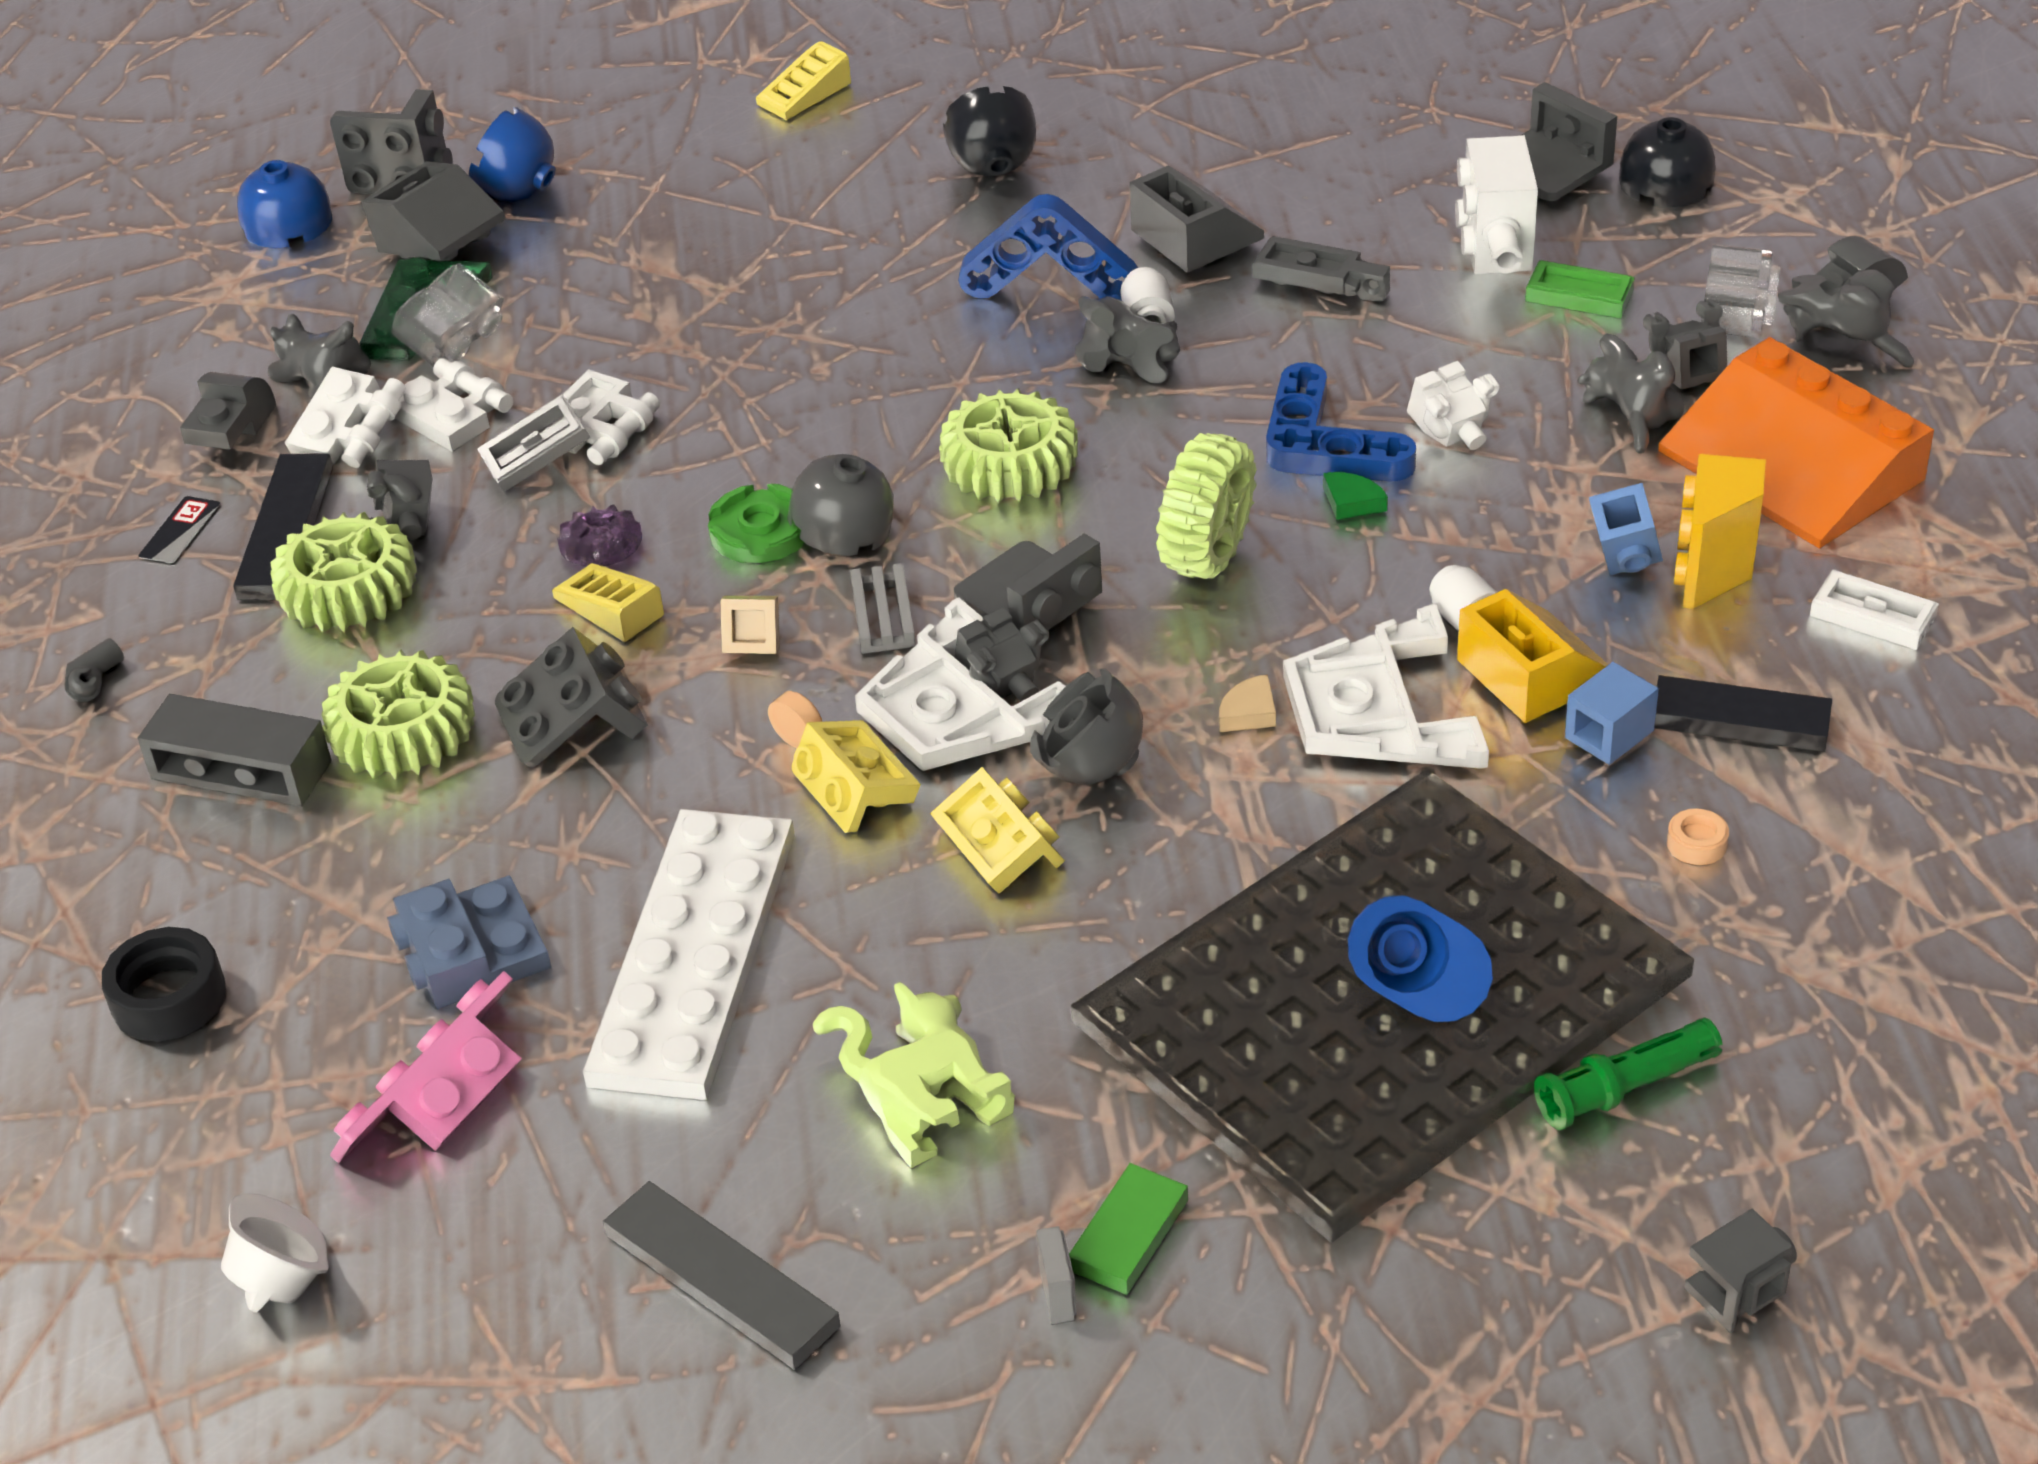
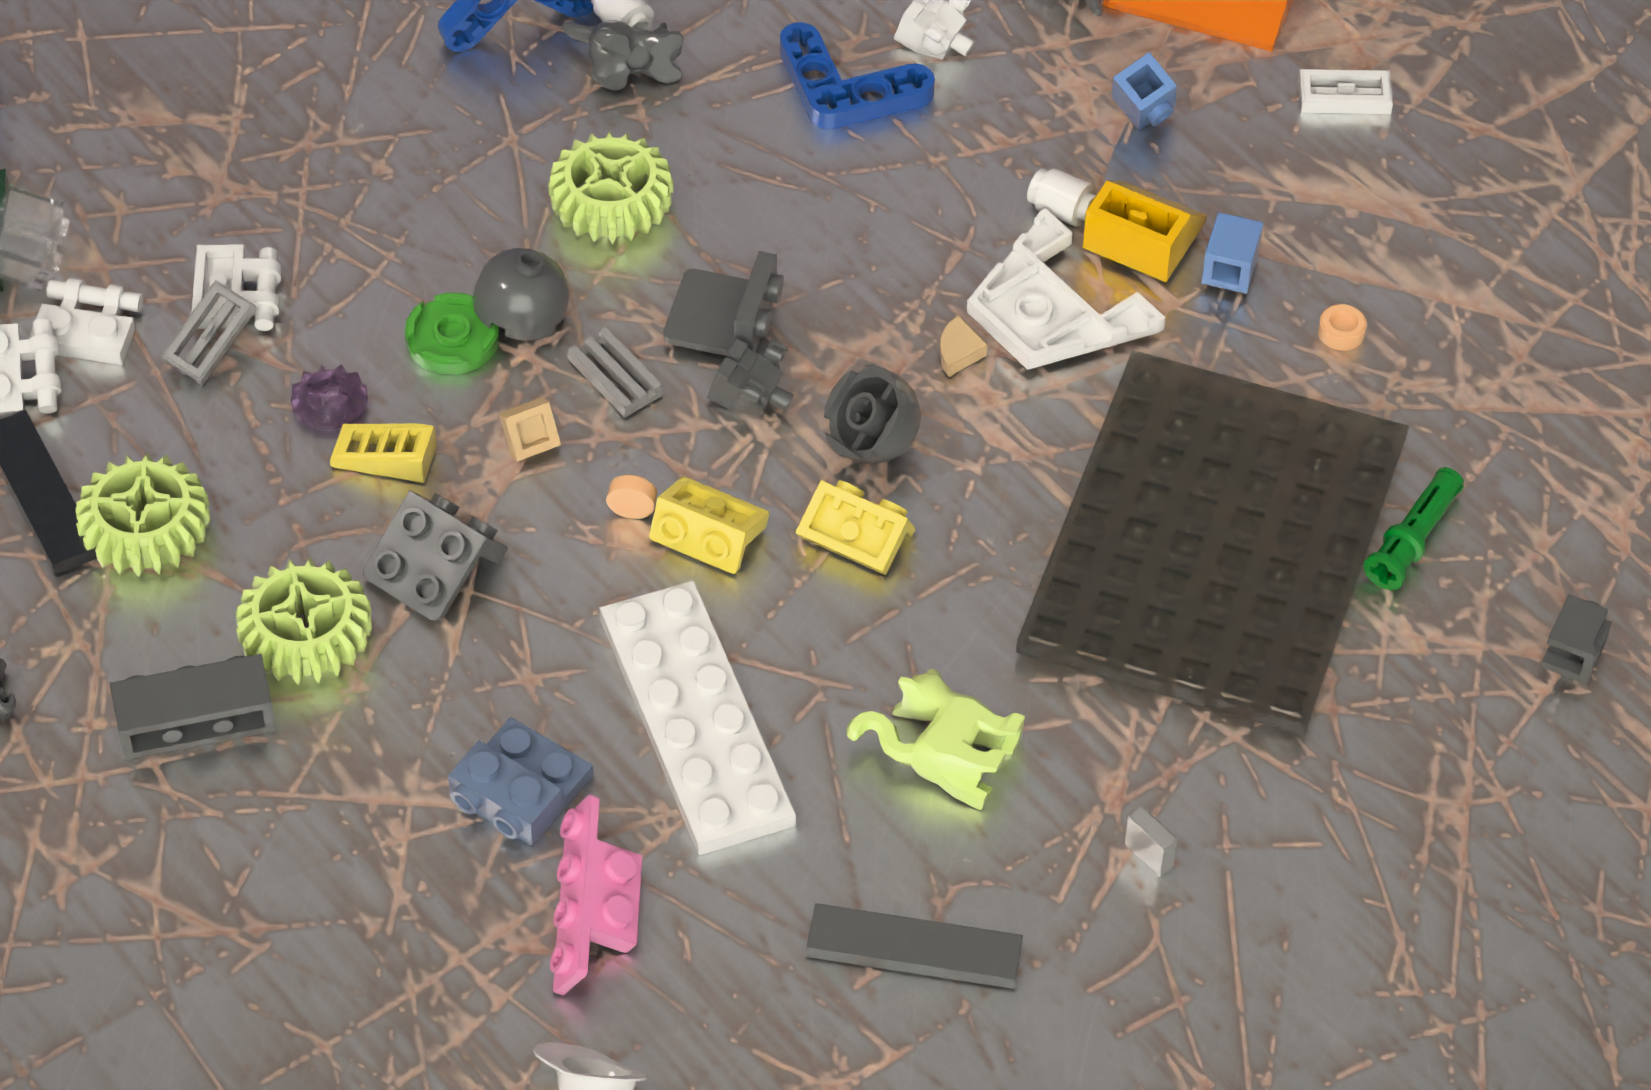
camera: 35 degrees left, 10 degrees up
black tyre [102,927,226,1042] -> none
dark grey piece [367,460,433,541] -> none
white wing [855,597,1066,771] -> none
bright green tile [1069,1163,1188,1295] -> none
yellowish green gear [1156,433,1257,579] -> none
green tile [1323,472,1388,520] -> none
blue piece [1348,895,1493,1022] -> none
black tile [1654,675,1832,752] -> none
yellow slope [1674,454,1766,609] -> none

